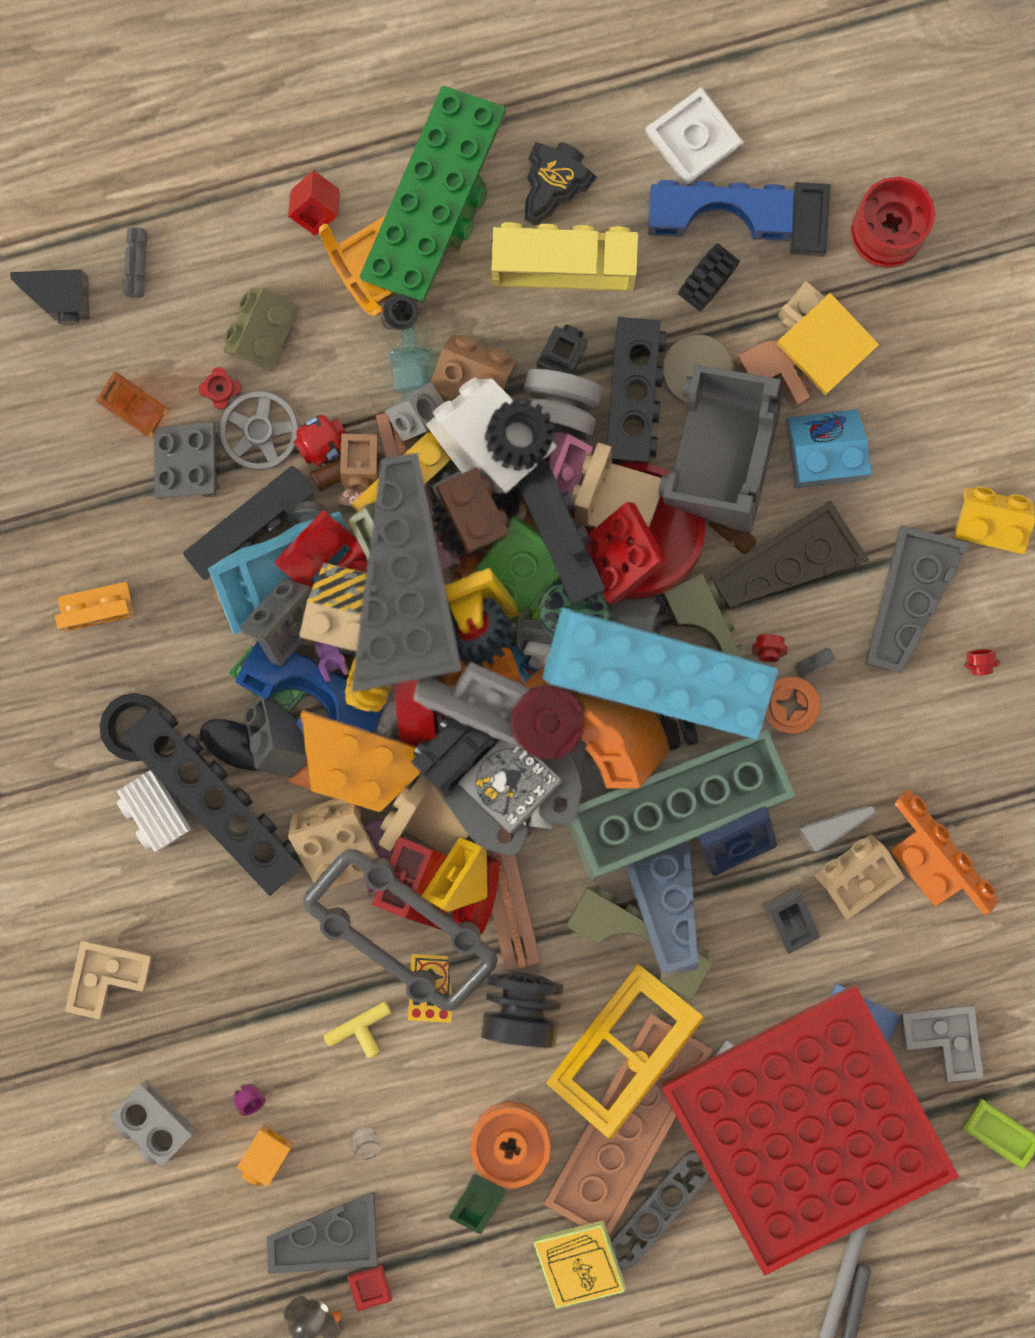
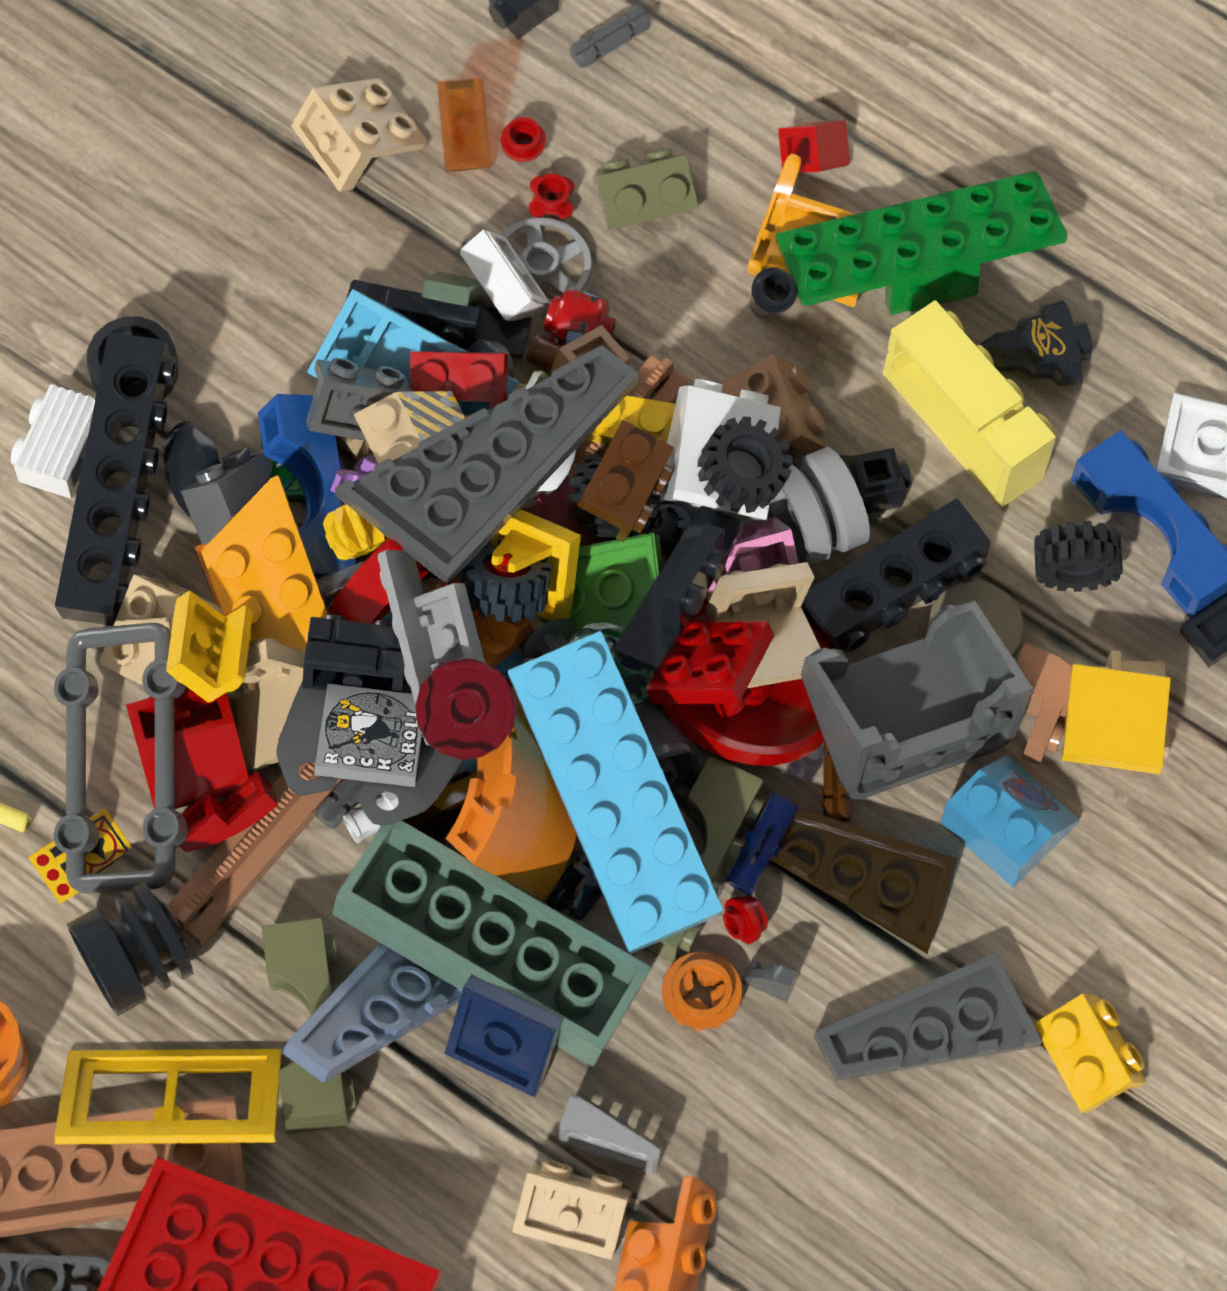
camera: 45 degrees right, 20 degrees down
light orange bracket [55,582,136,632] -> none
dark grey hinge [154,422,220,498] -> none
light grey brick [385,382,444,441] -> none
clear light blue piece [390,326,430,393] -> none
yellow slope [422,837,487,912] -> none
dark grey slope [762,888,820,954] -> none
red plate [964,649,1000,675] -> none
none -> yellow bracket [166,591,253,703]
none -> tan bracket [291,78,427,192]
none -> tile [422,272,483,307]
none -> white slope [460,230,550,321]
none -> red plate [500,117,546,162]
none -> clear blue pin [724,793,799,896]

